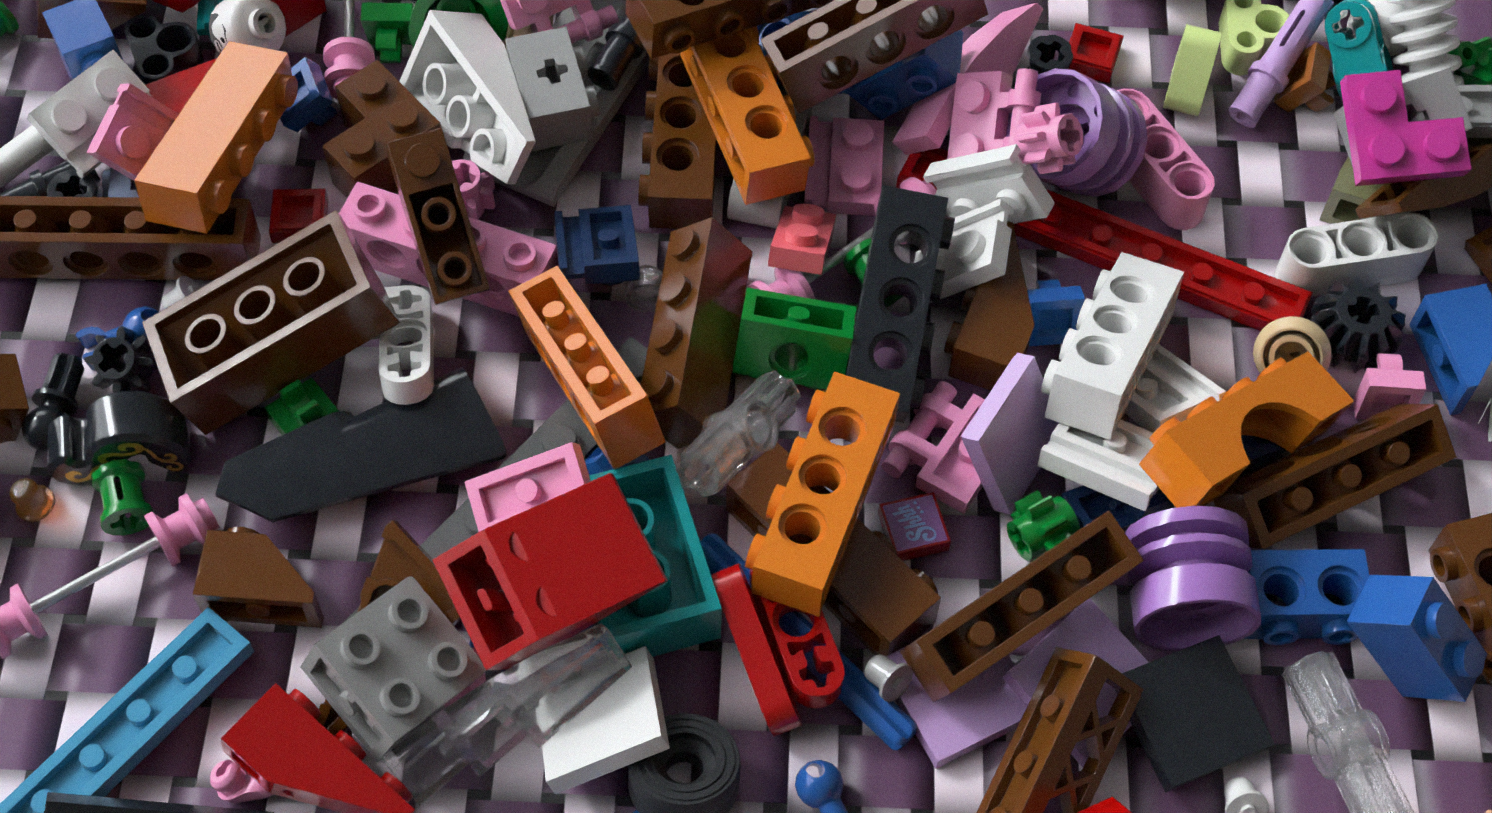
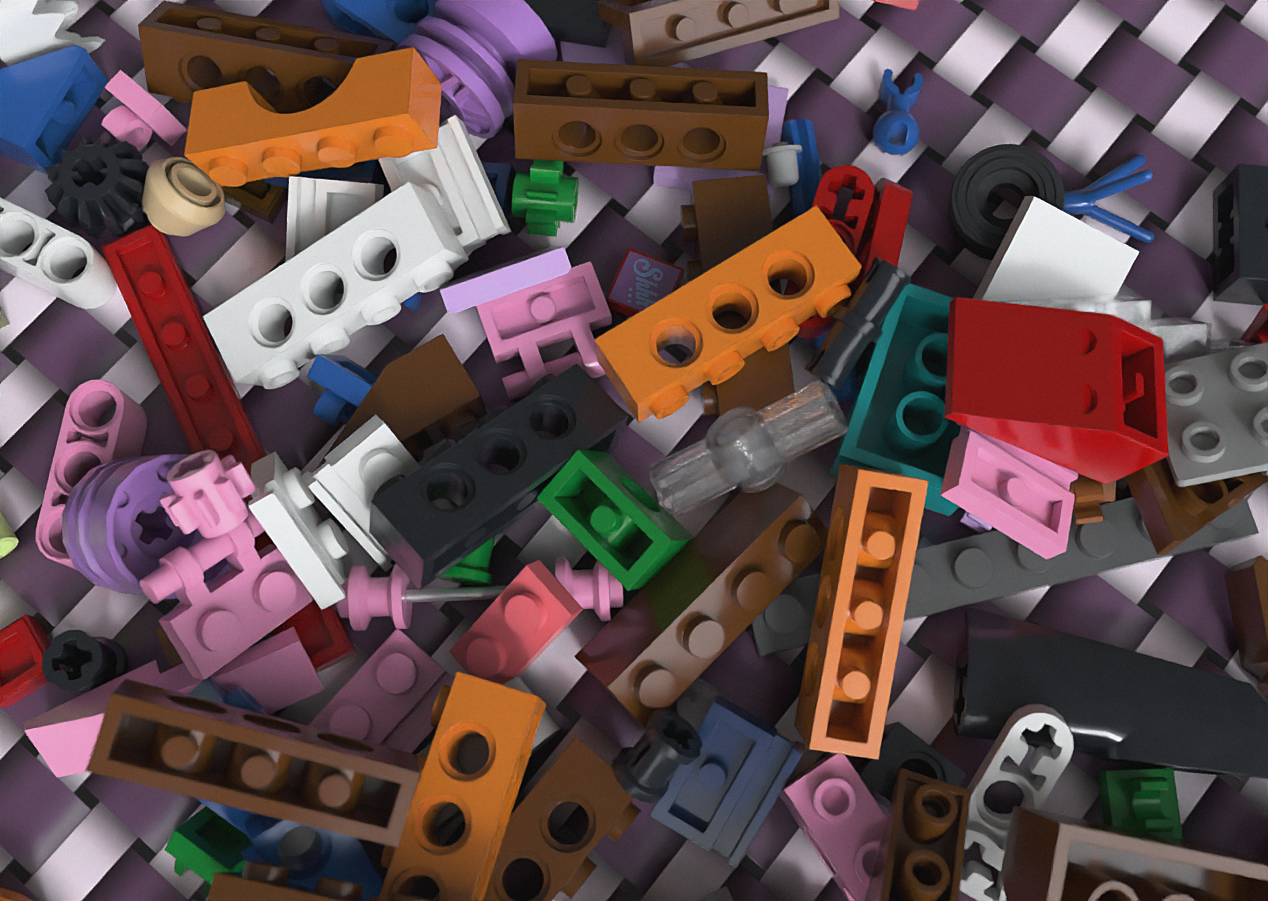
camera: 140 degrees left, 15 degrees up
none -> black bush [612,708,703,803]
none -> black pin [804,257,912,391]
none -> black brick [855,721,967,810]

